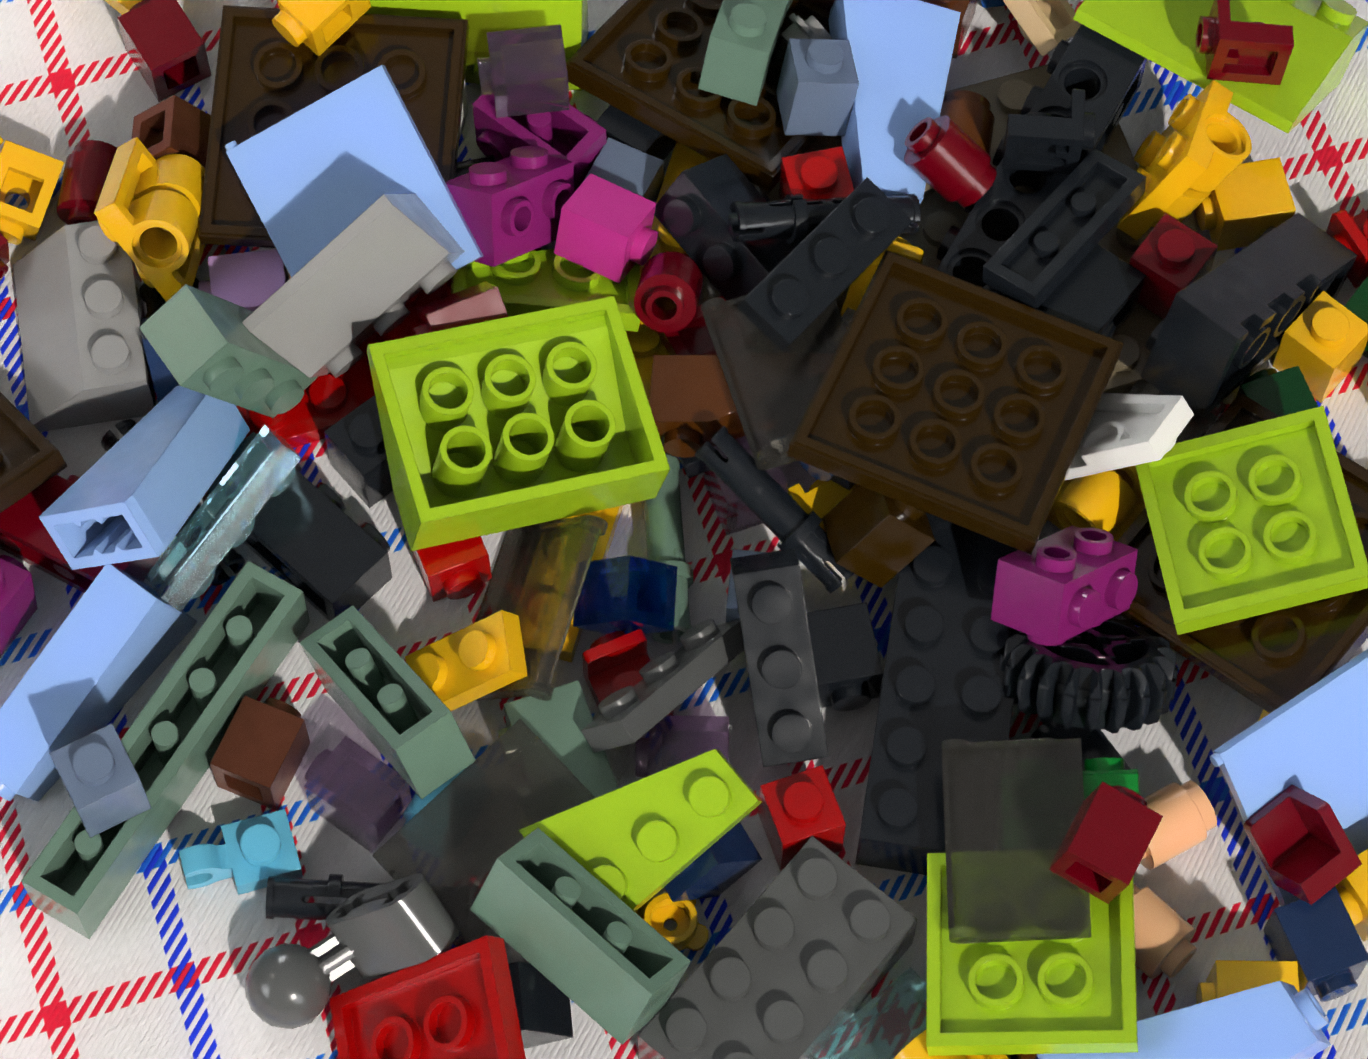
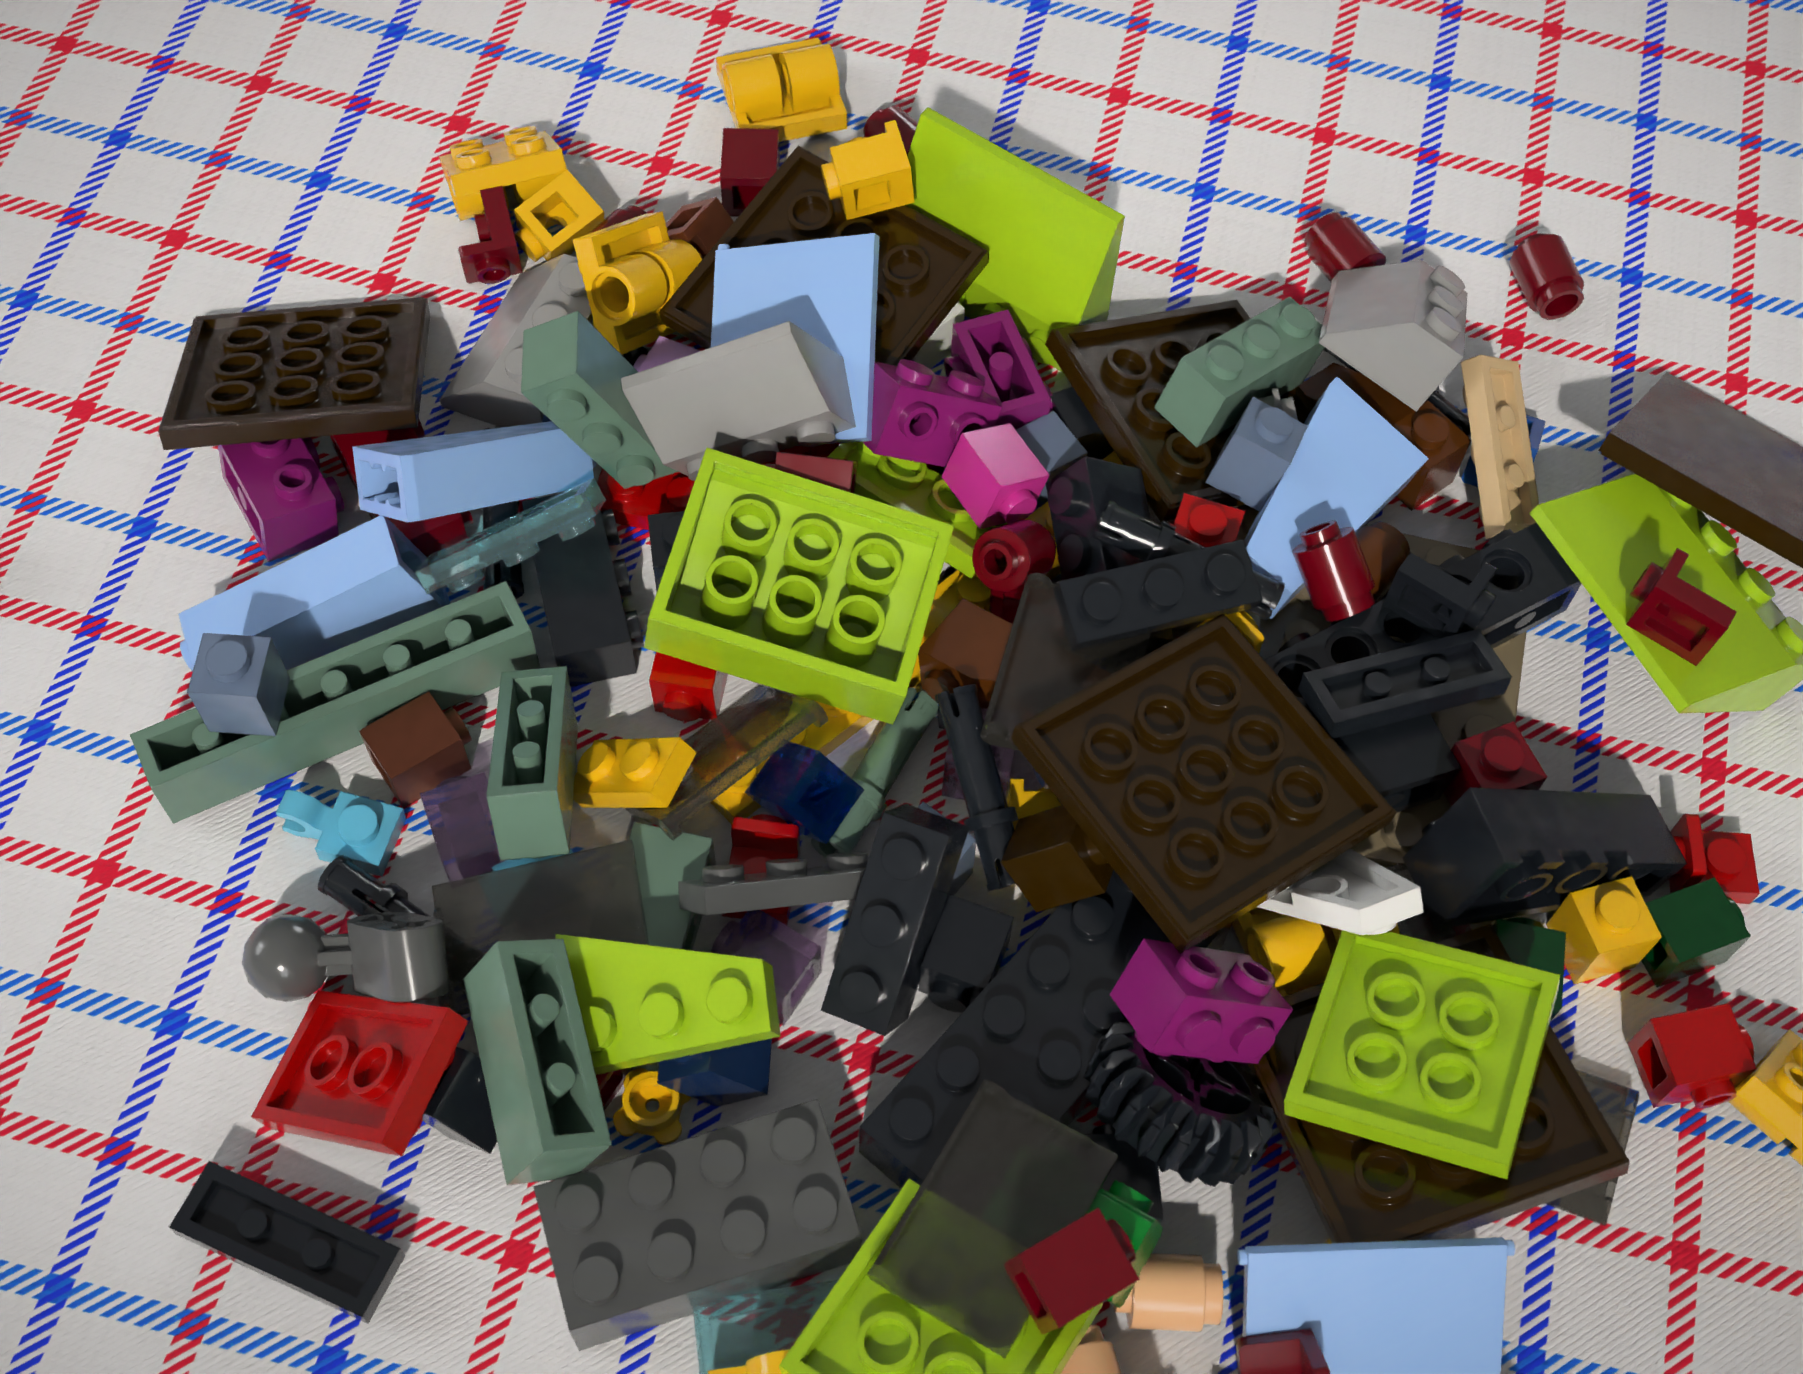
camera: 30 degrees right, 5 degrees down
clear purple brick [477,24,570,118] -> none
red brick [758,765,846,871] -> none
yellow plate [1117,79,1252,240] -> none
yellow brick [1195,157,1296,251] -> none

